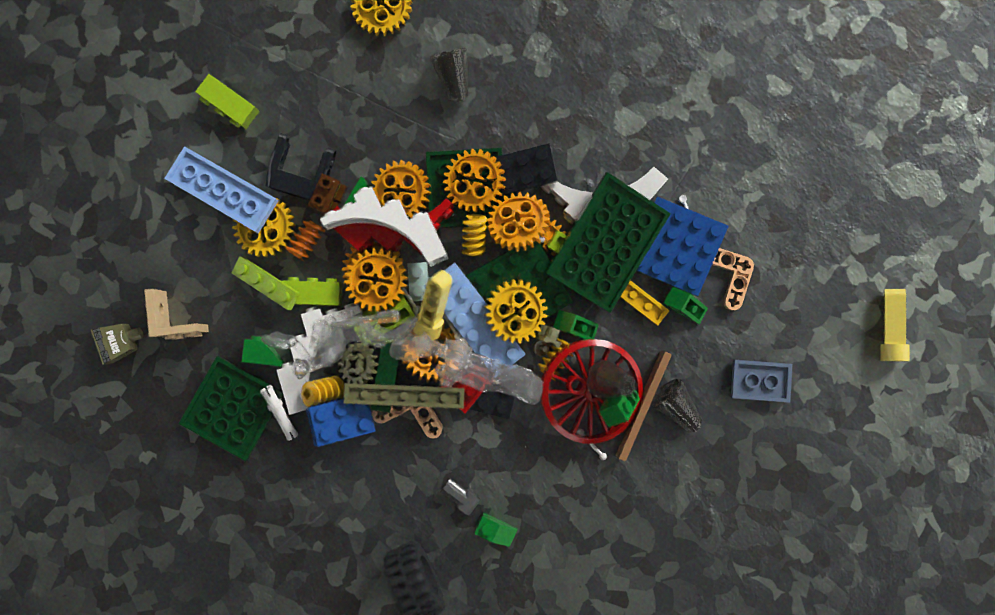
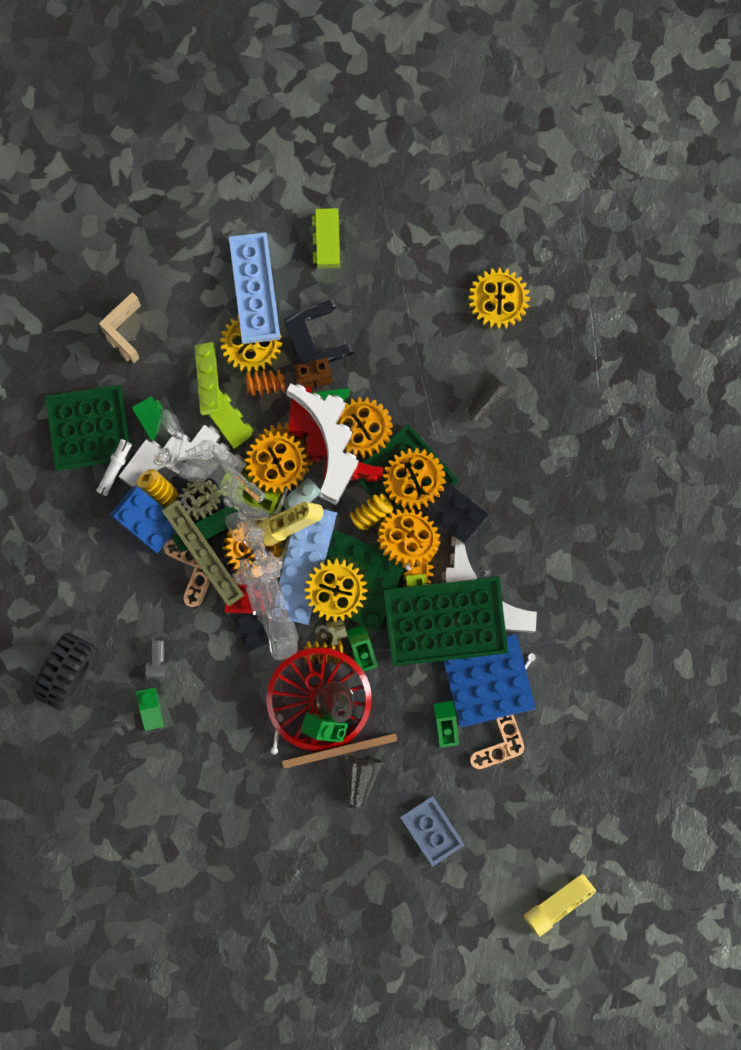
camera: 50 degrees right, 5 degrees down
olive torso [91,324,144,364] -> none
yellow plate [620,280,670,326] -> none

